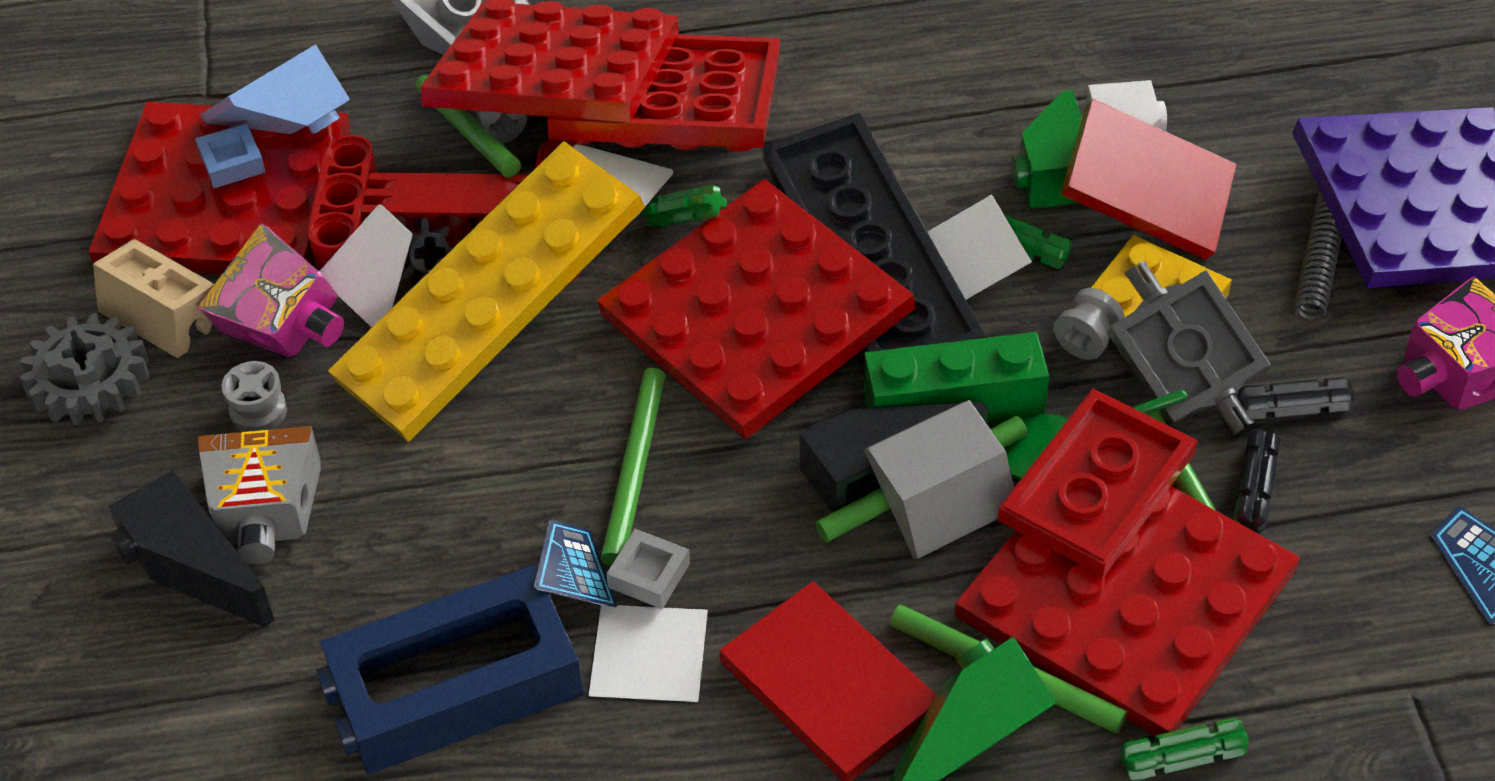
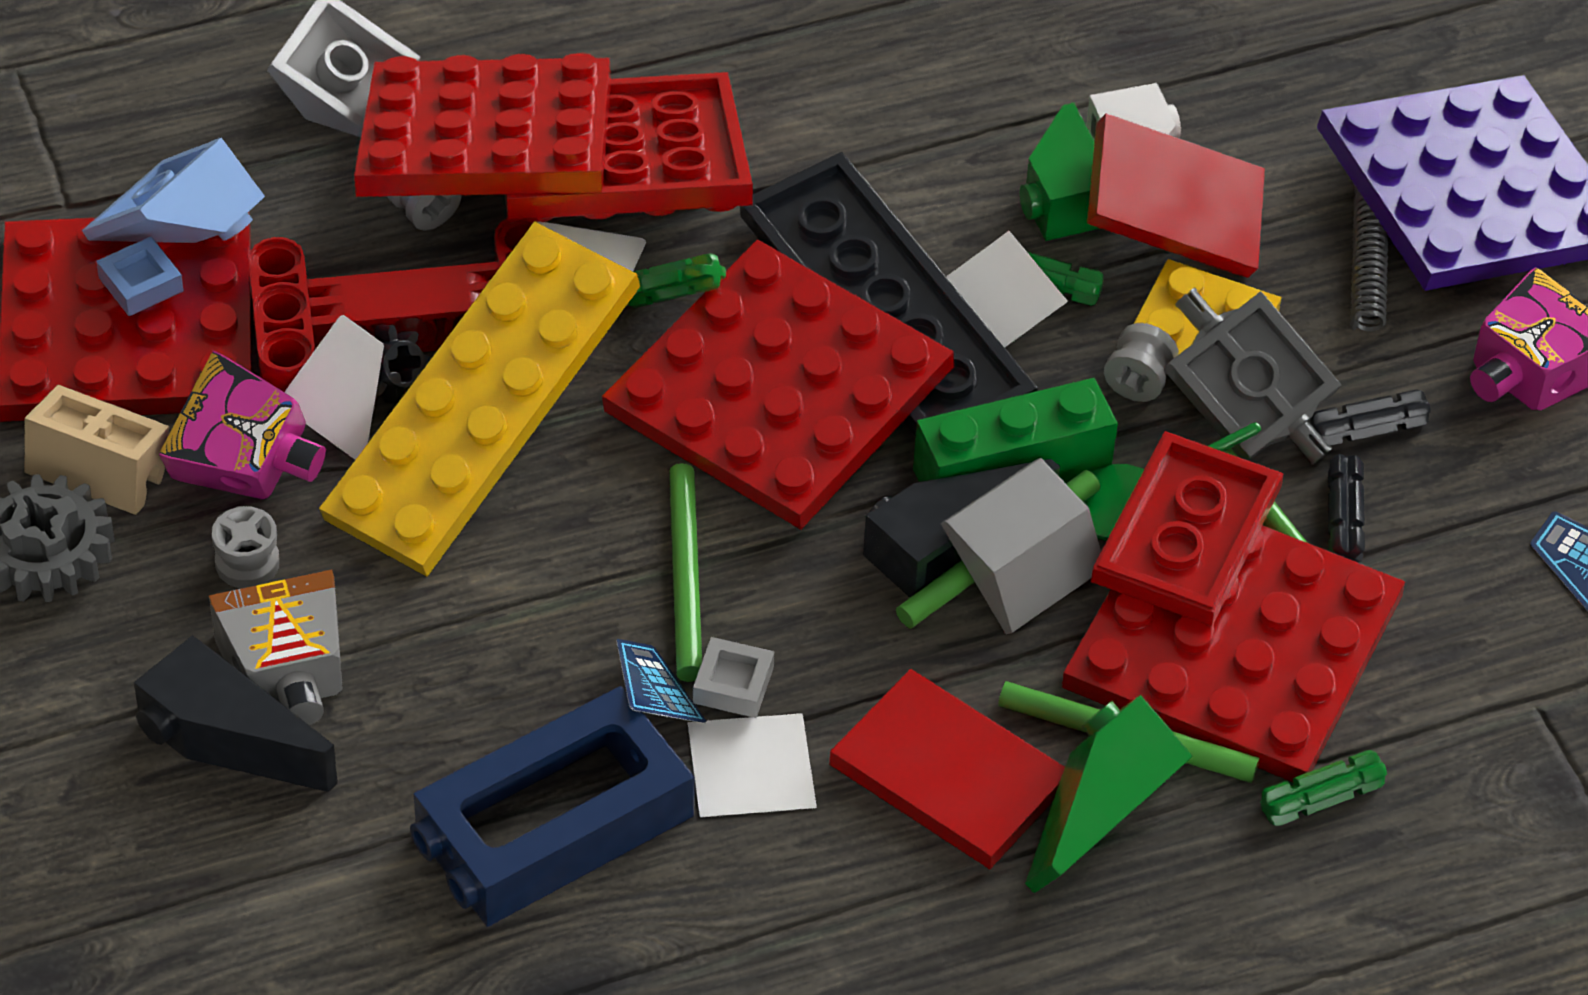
camera: 15 degrees left, 0 degrees up
bright green bar [415,75,521,177] -> none

